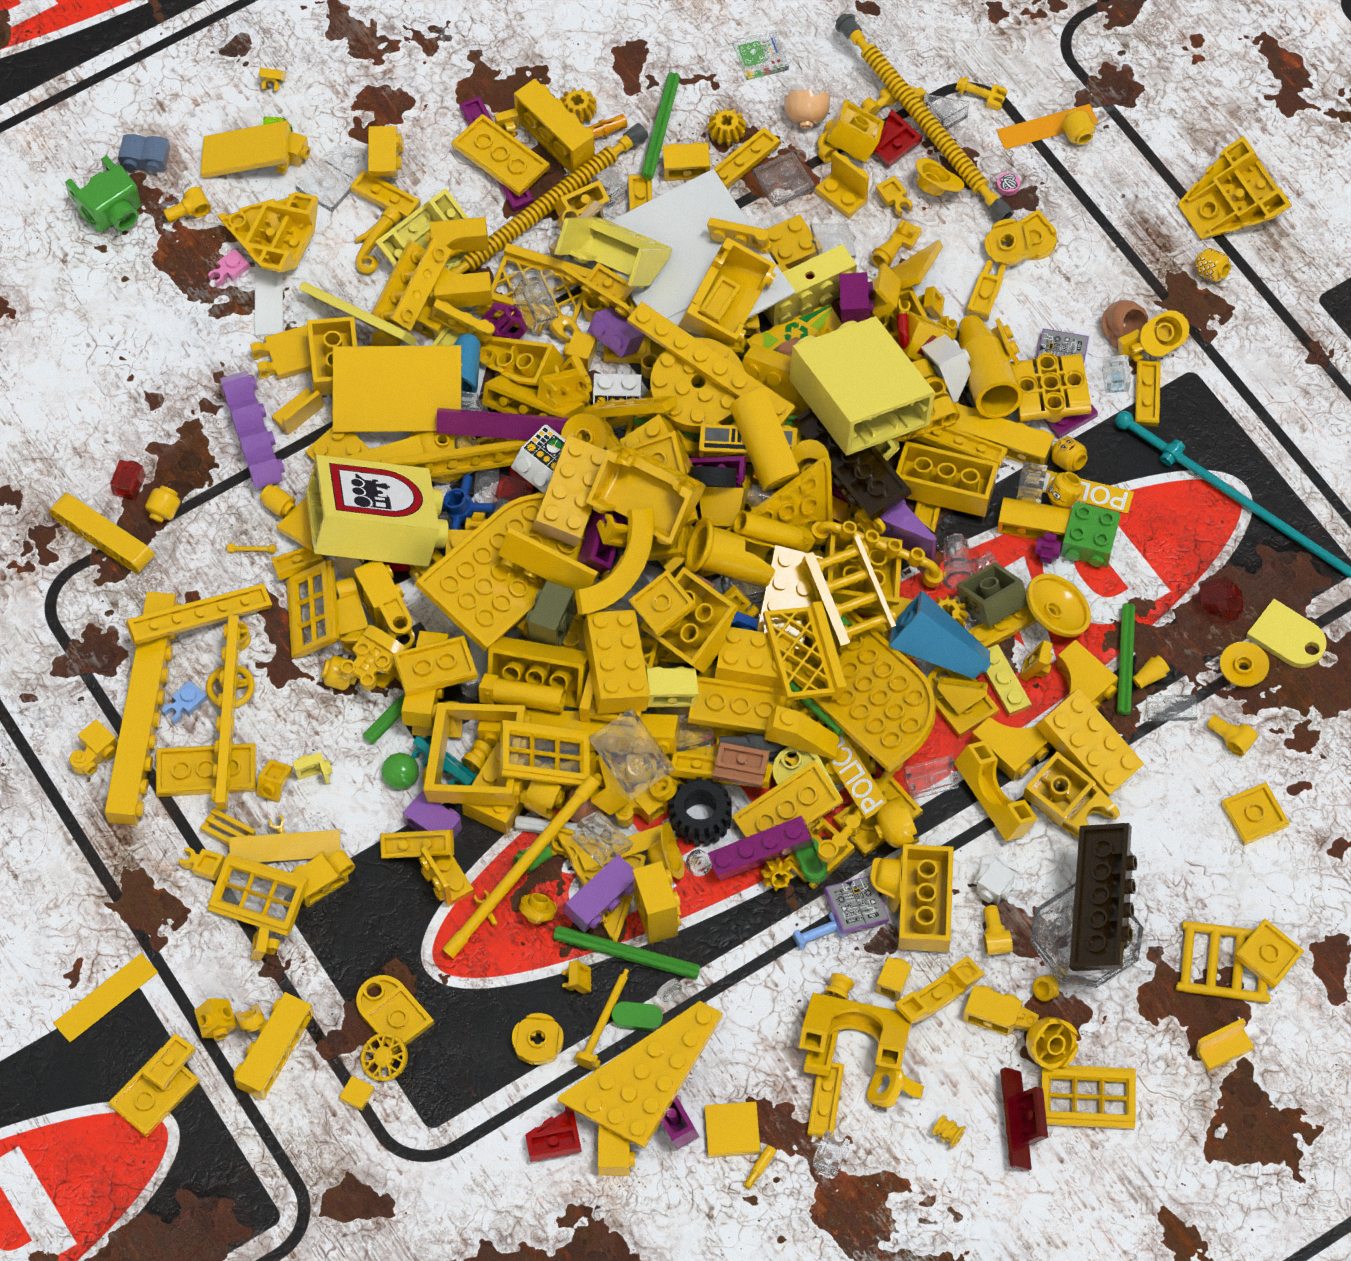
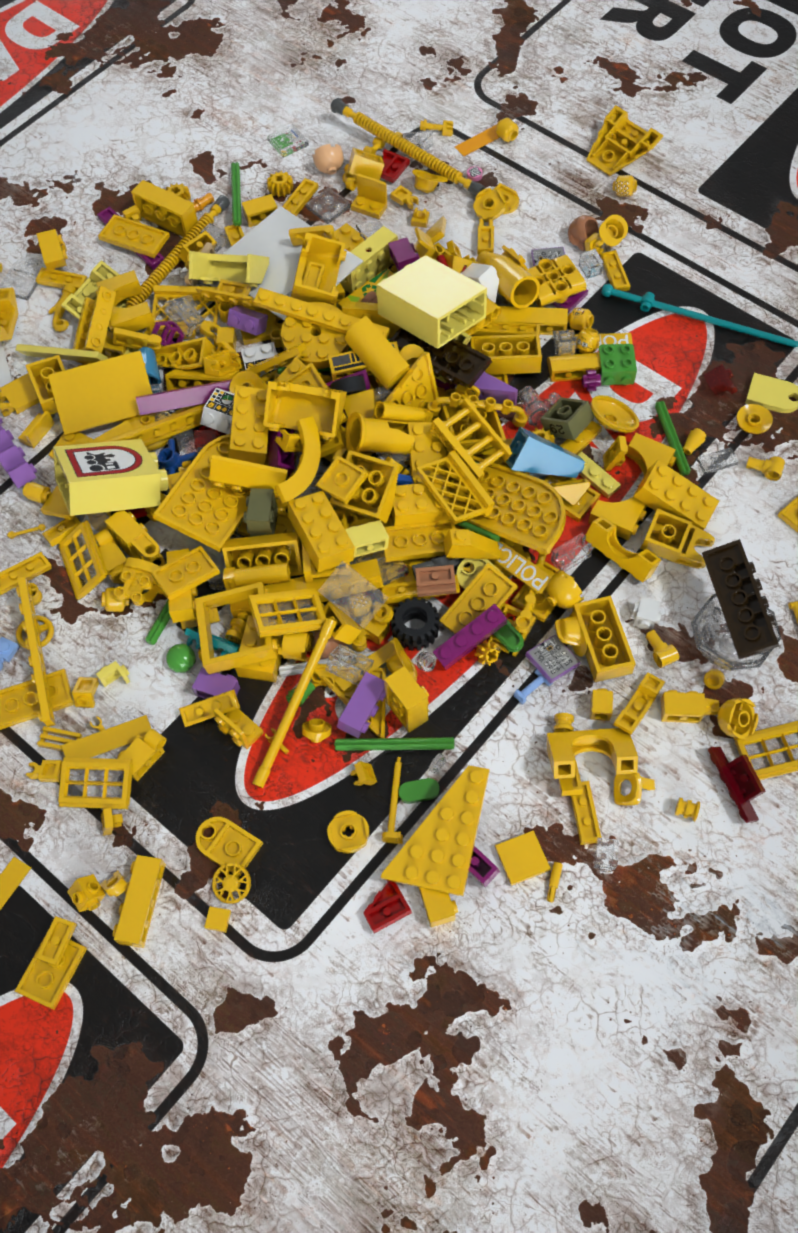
camera: 15 degrees left, 0 degrees up
yellow cone [871,236,902,268] -> none

